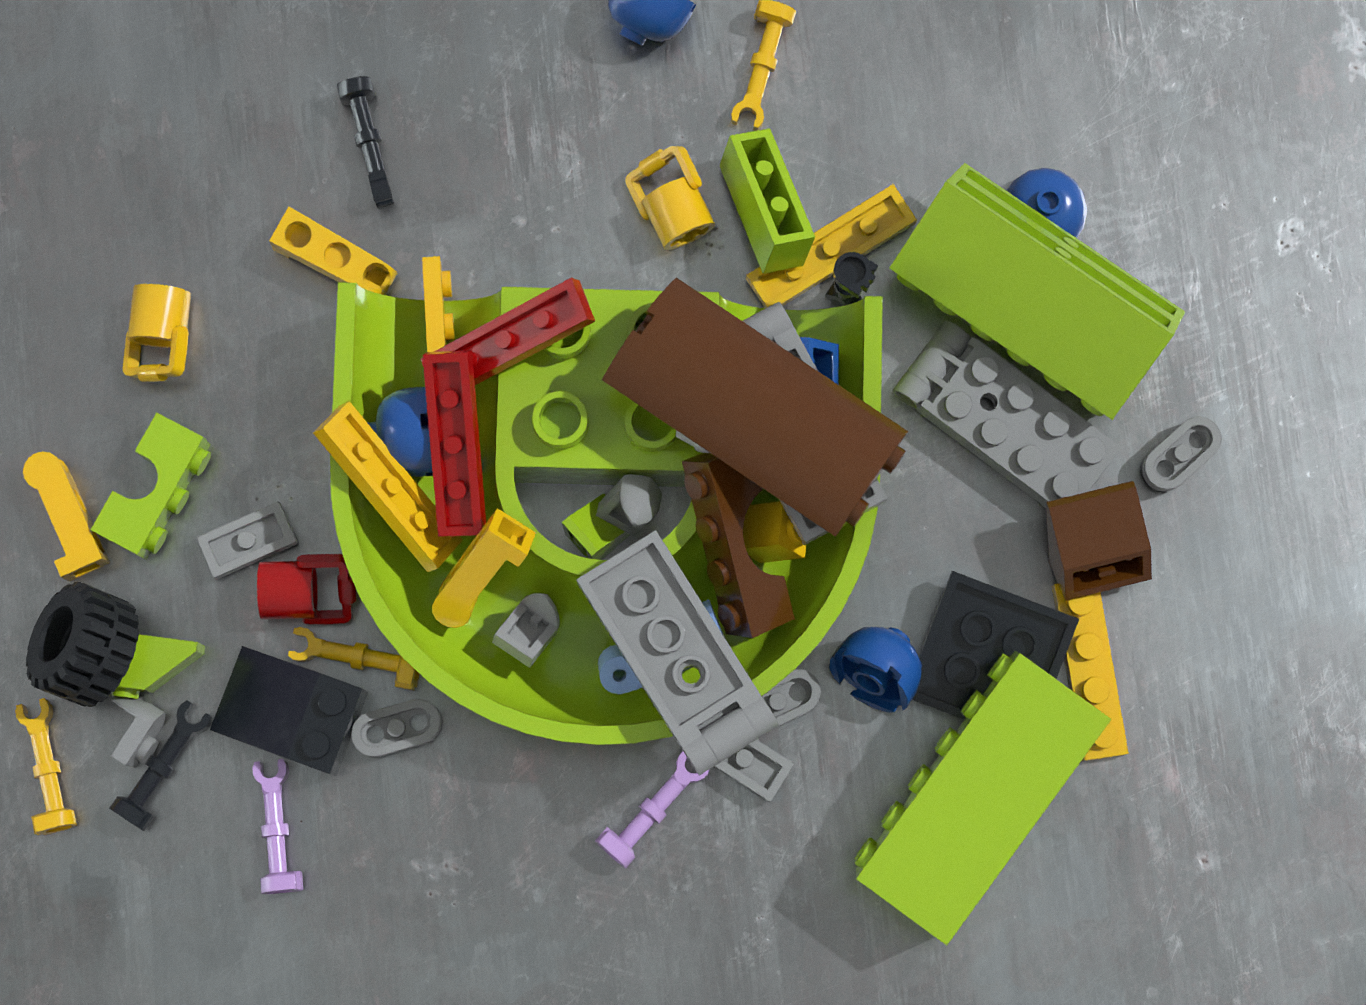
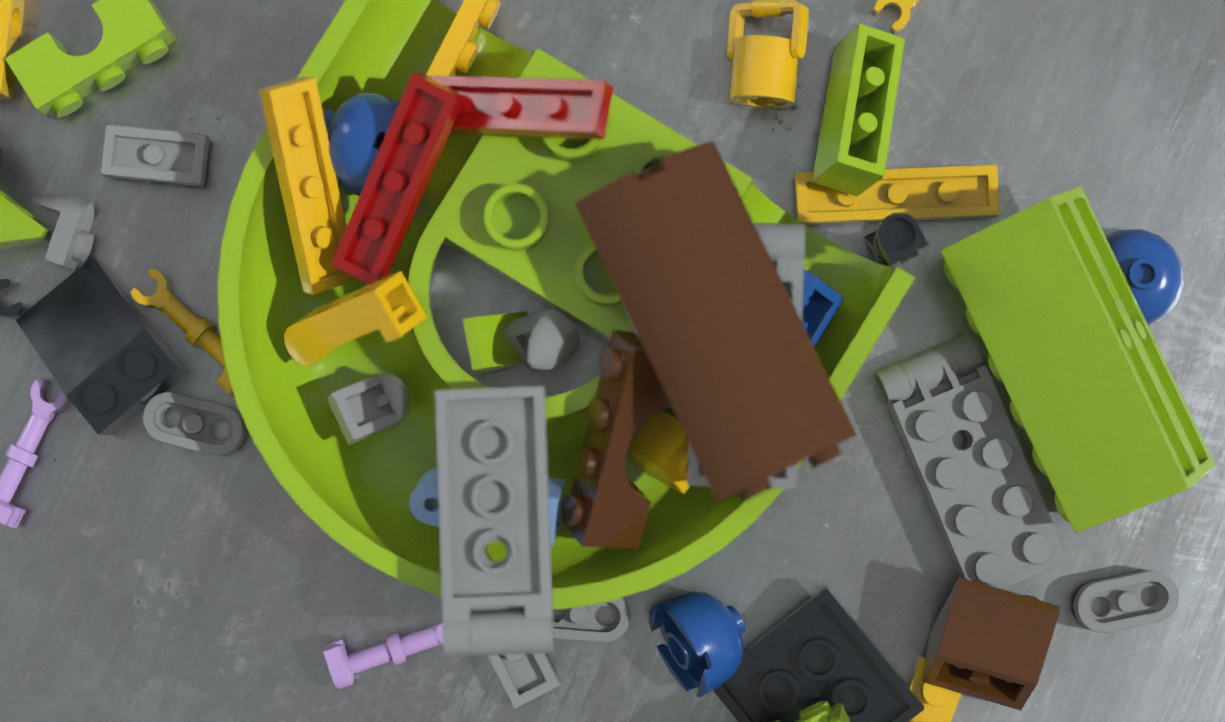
camera: 35 degrees right, 5 degrees up
red piece [257,554,357,624] -> none
none -> light grey plate [28,194,94,271]

